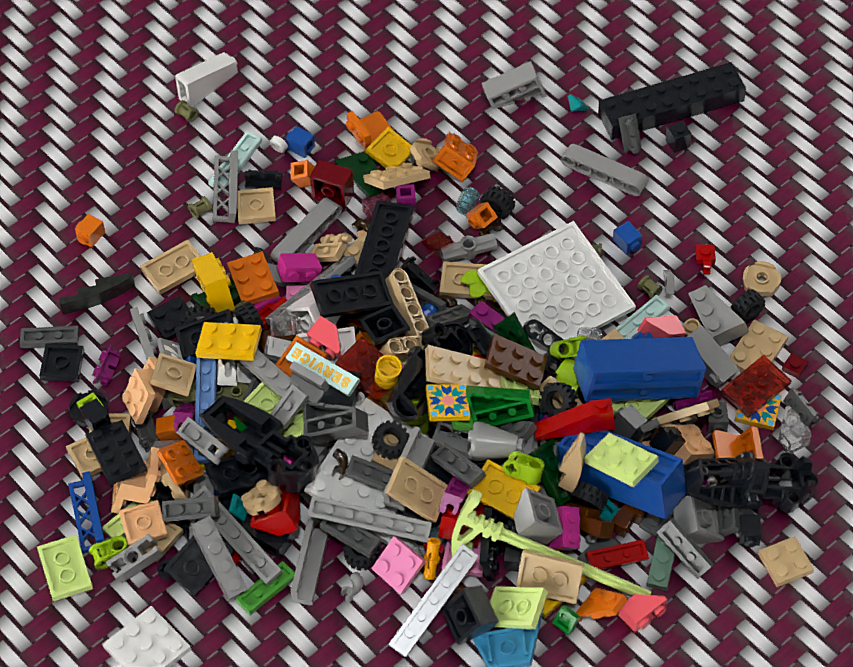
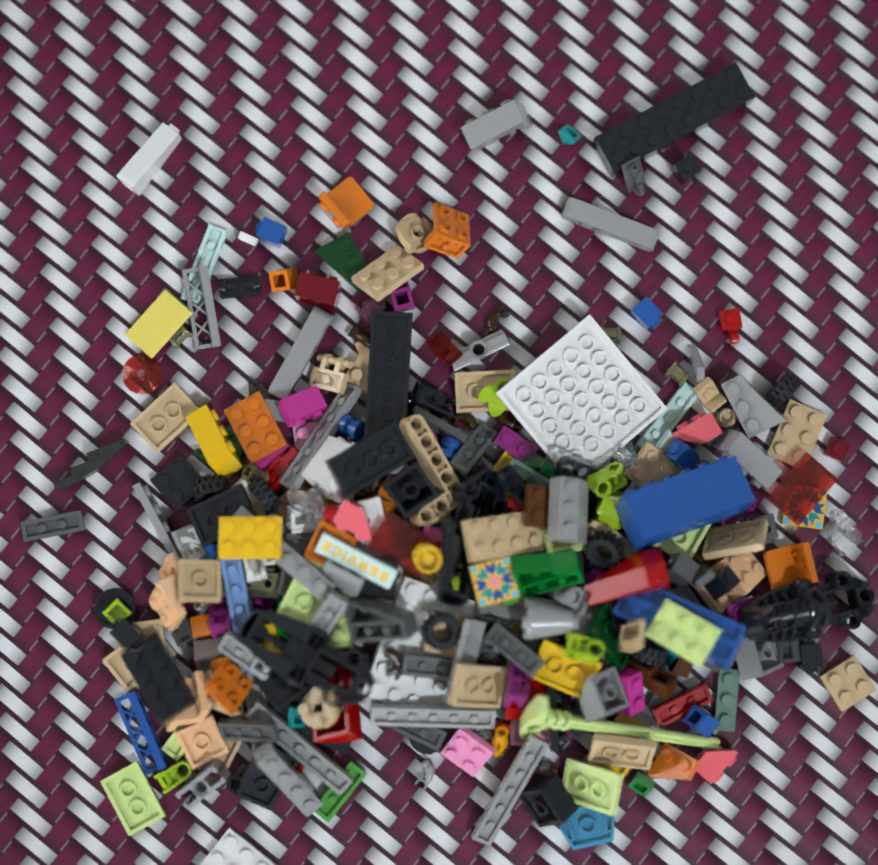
camera: 15 degrees left, 30 degrees up
black plate [39,344,84,382] -> none
orange brick [75,214,105,247] -> none
magenta hinge [92,344,121,386] -> none
olive bush [175,100,199,123] -> none
tan plate [237,187,276,224] -> none
light grey fence [291,520,329,605] -> none
yellow tile [365,127,412,169] -> none
clear light blue brick [456,187,480,215] -> none
orange brick [466,202,498,229] -> none
black tyre [480,185,515,220] -> none
plate [657,518,714,579] -> none
tan plate [742,261,781,297] -> none
dark grey hinge [783,388,820,429] -> none
none -> clear red dish [122,354,163,394]
none -> light yellow tile [125,290,192,358]
none -> red plate [322,502,339,522]
none -> light grey slope [547,476,589,545]
none -> blue brick [682,704,720,739]
none -> tan bracket [693,377,727,413]

